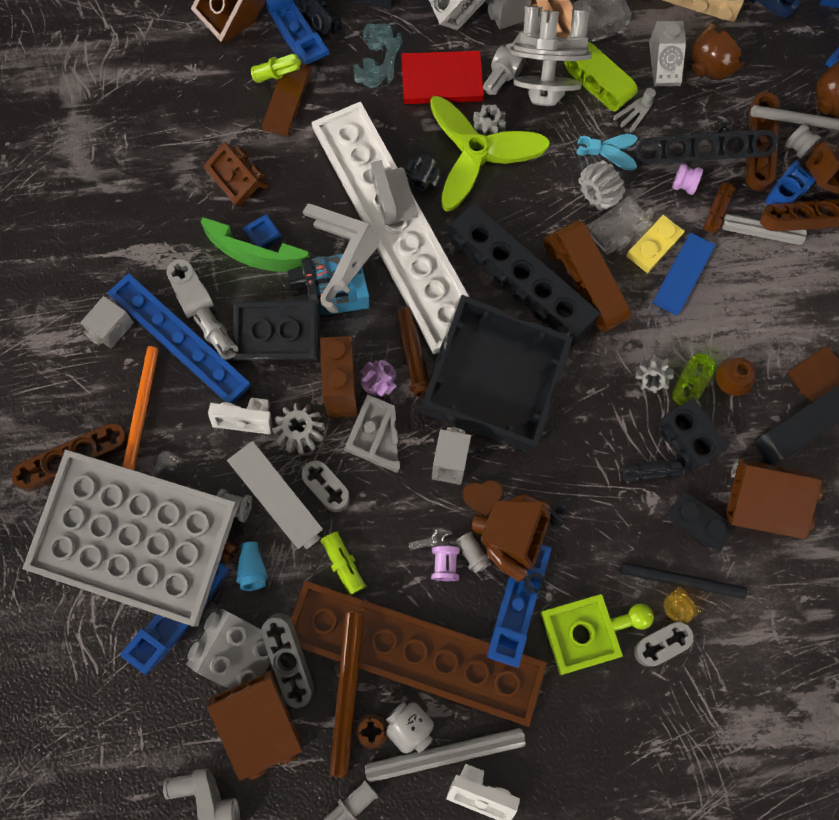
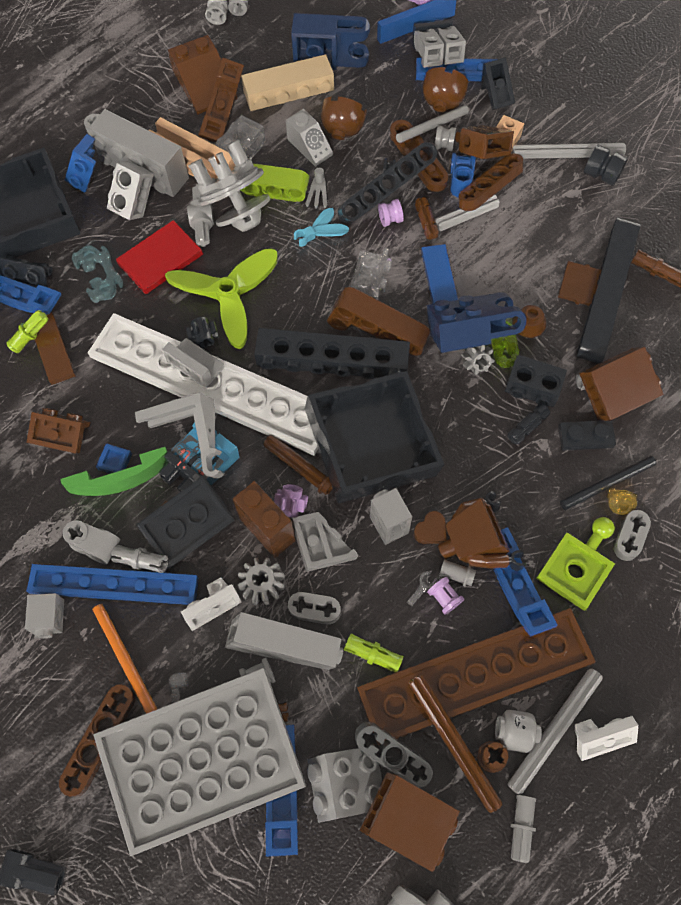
camera: 35 degrees left, 5 degrees down
dark azure cone [236,542,268,591] -> none
light grey gear [473,104,506,136] -> none
light grey gear [578,160,626,211] -> none
light yellow plate [626,215,685,274] -> none
none -> dark blue brick [427,292,527,353]

